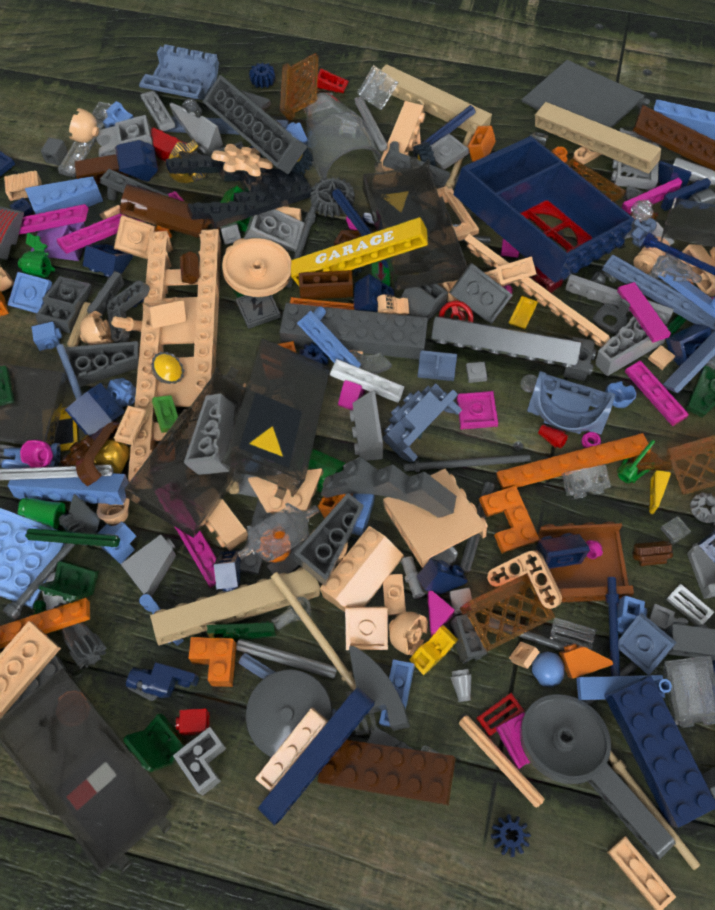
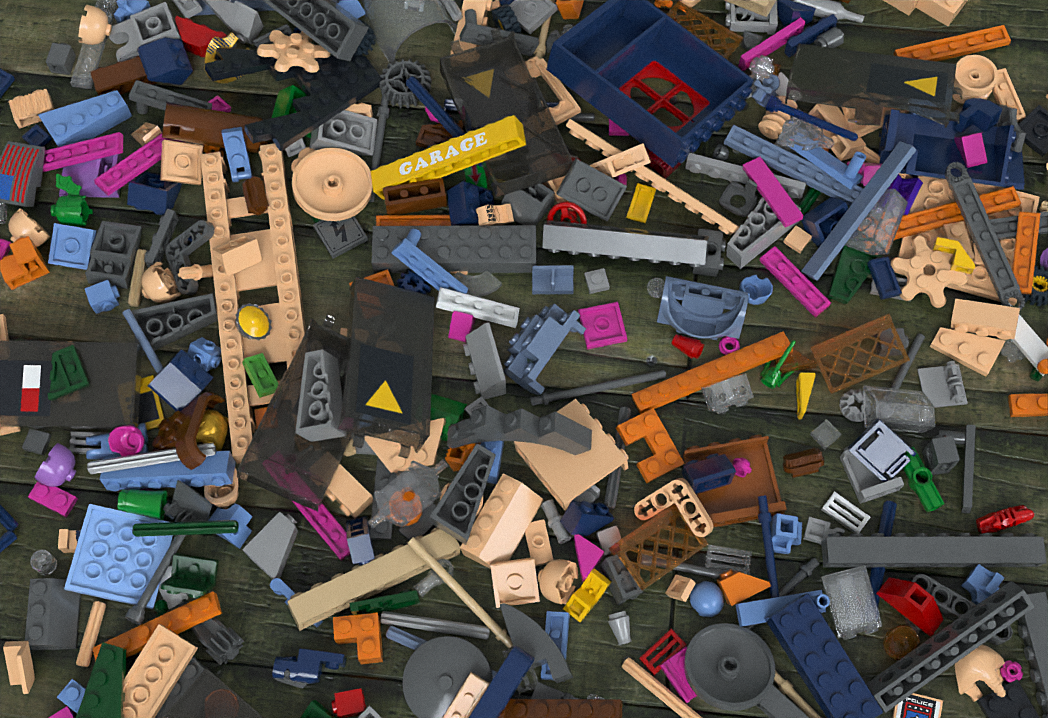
camera: 10 degrees left, 5 degrees up
light nougat plate [114,406,147,446] -> none
sand blue plate [619,613,677,675] -> none
none -> medium blue plate [222,127,253,183]

